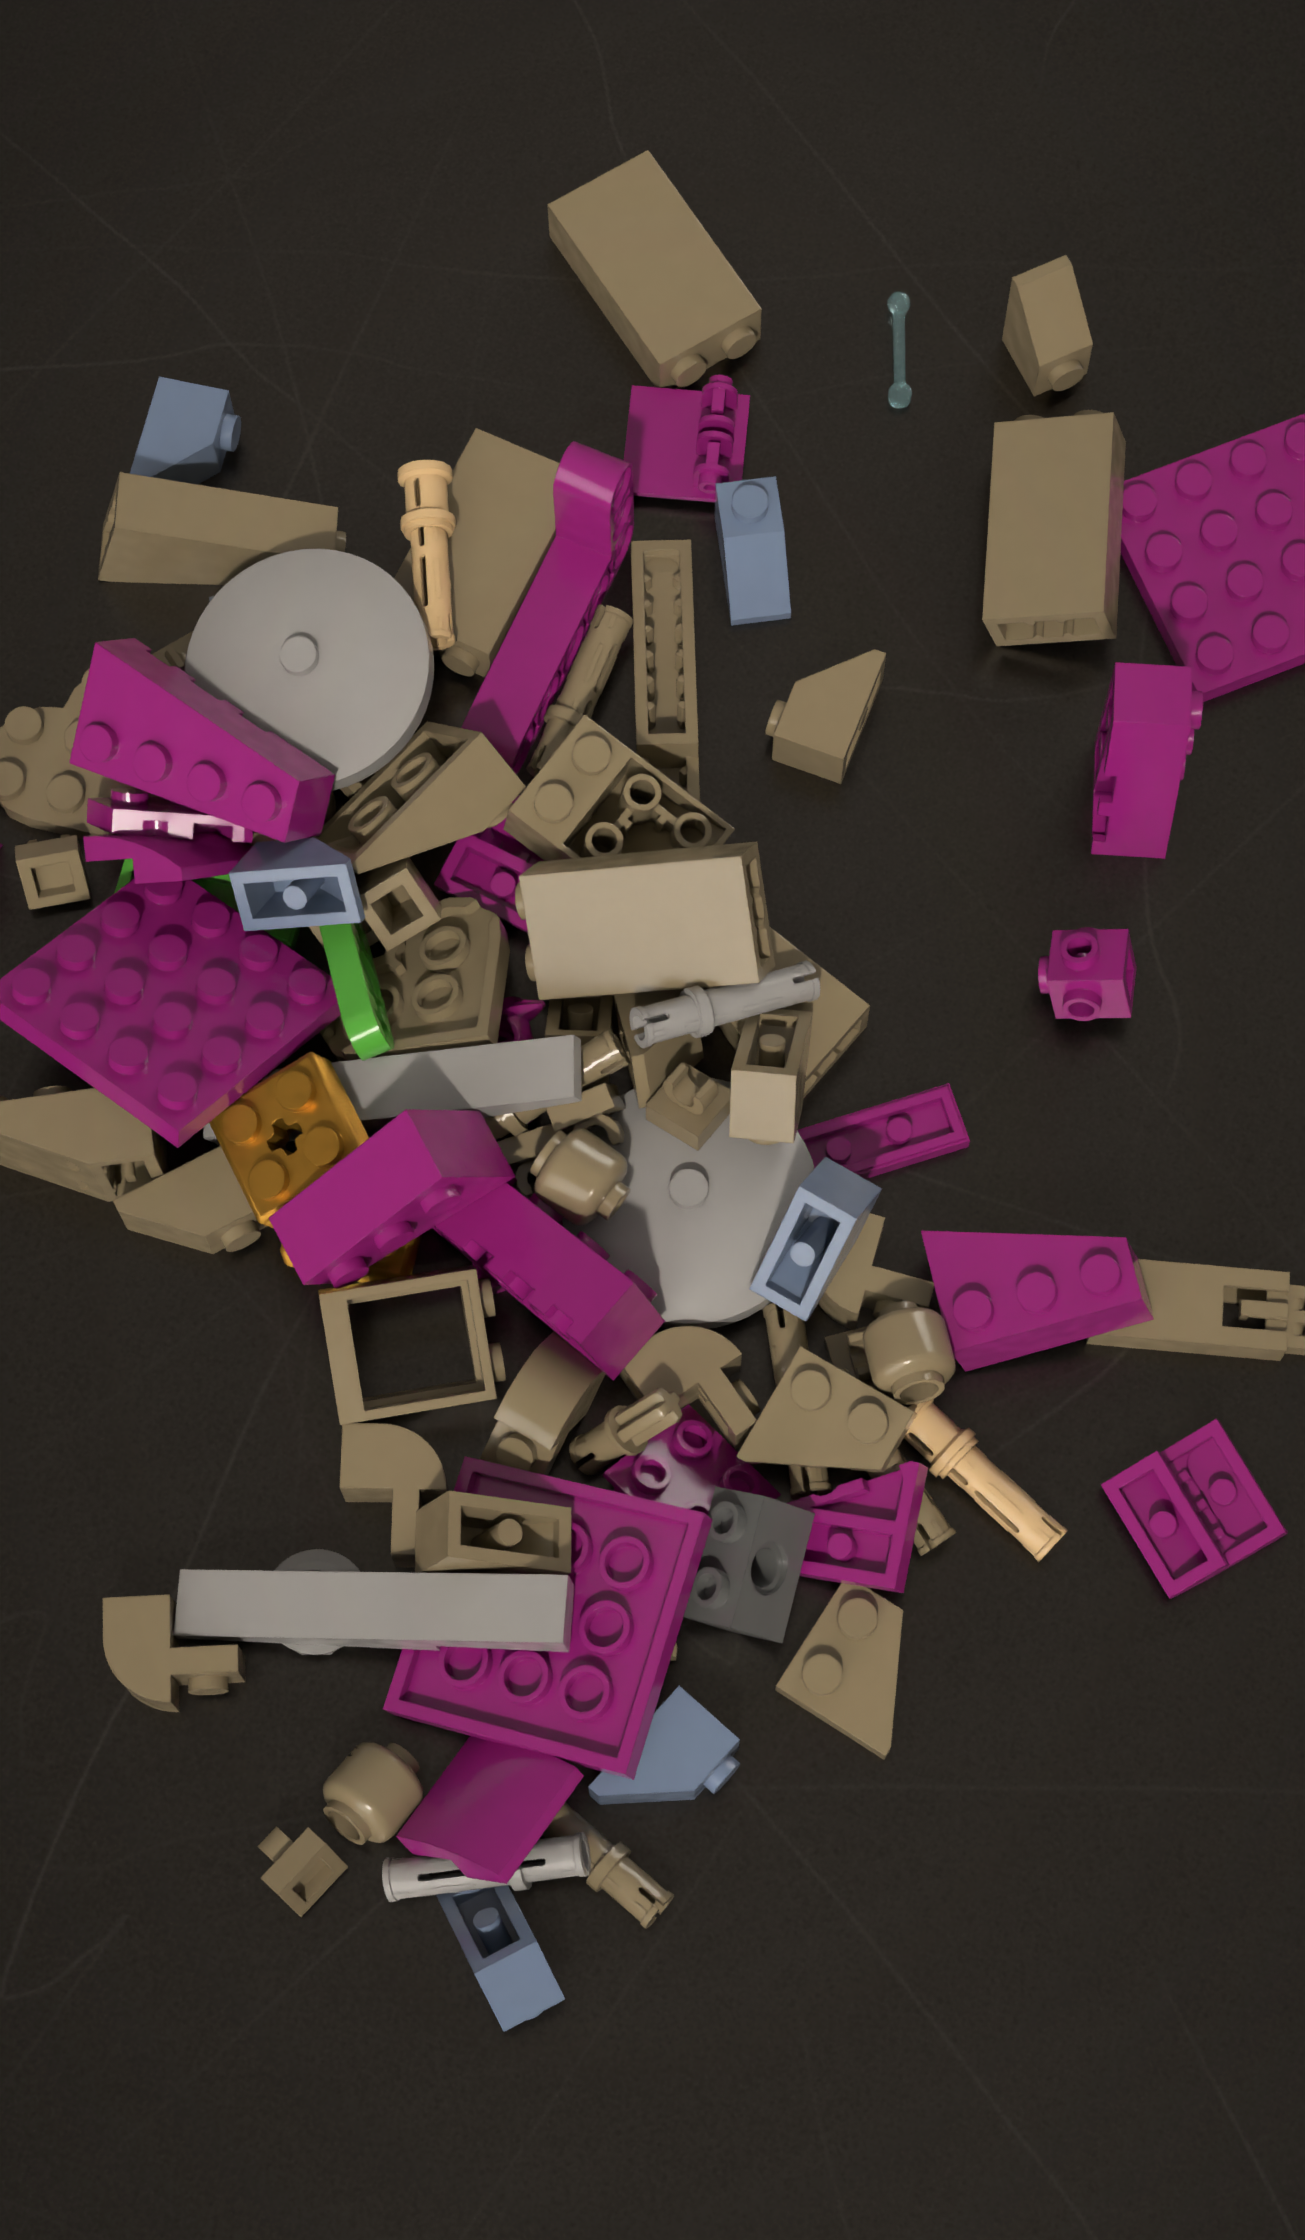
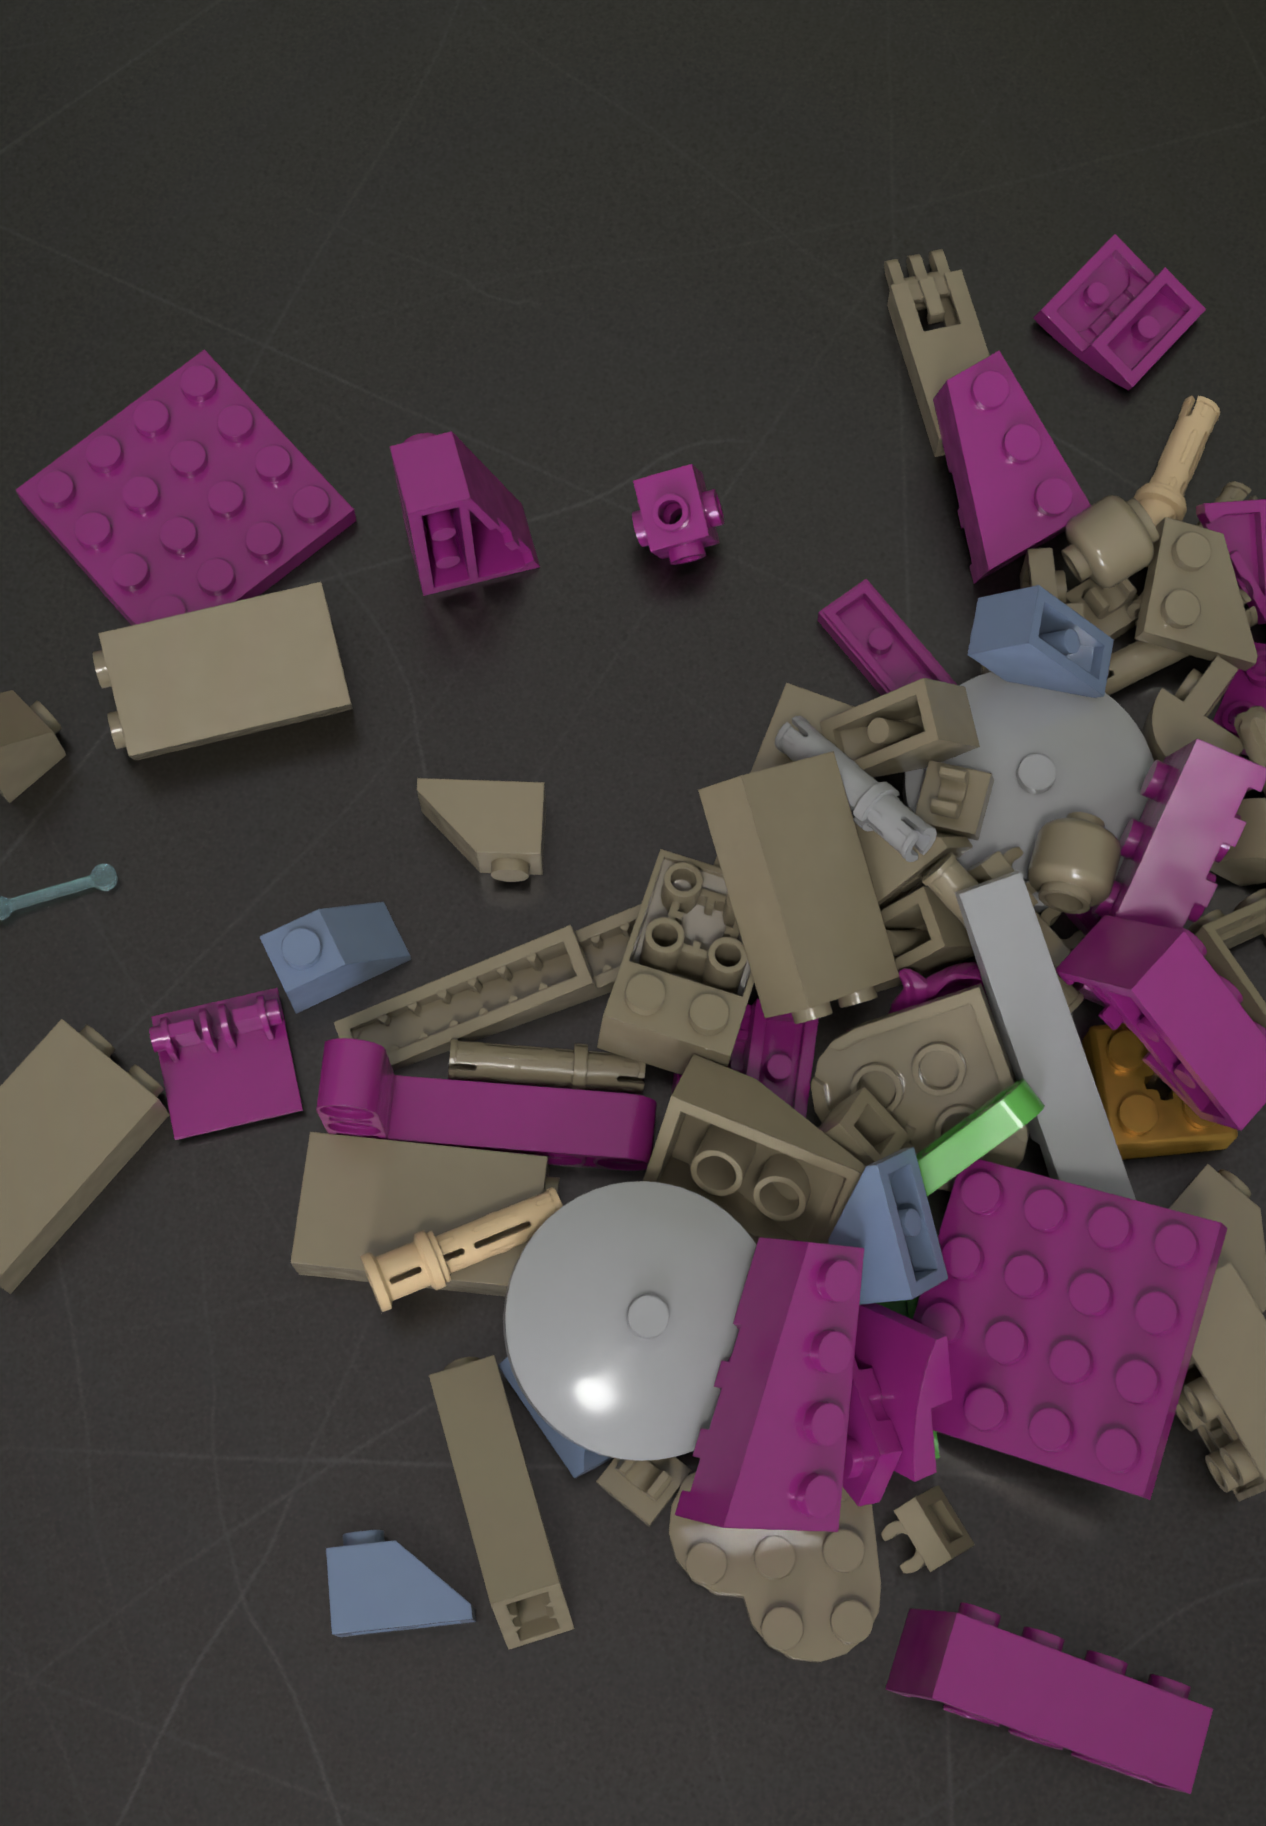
camera: 110 degrees left, 0 degrees up
pearl gold brick [209,1052,369,1228] -> none

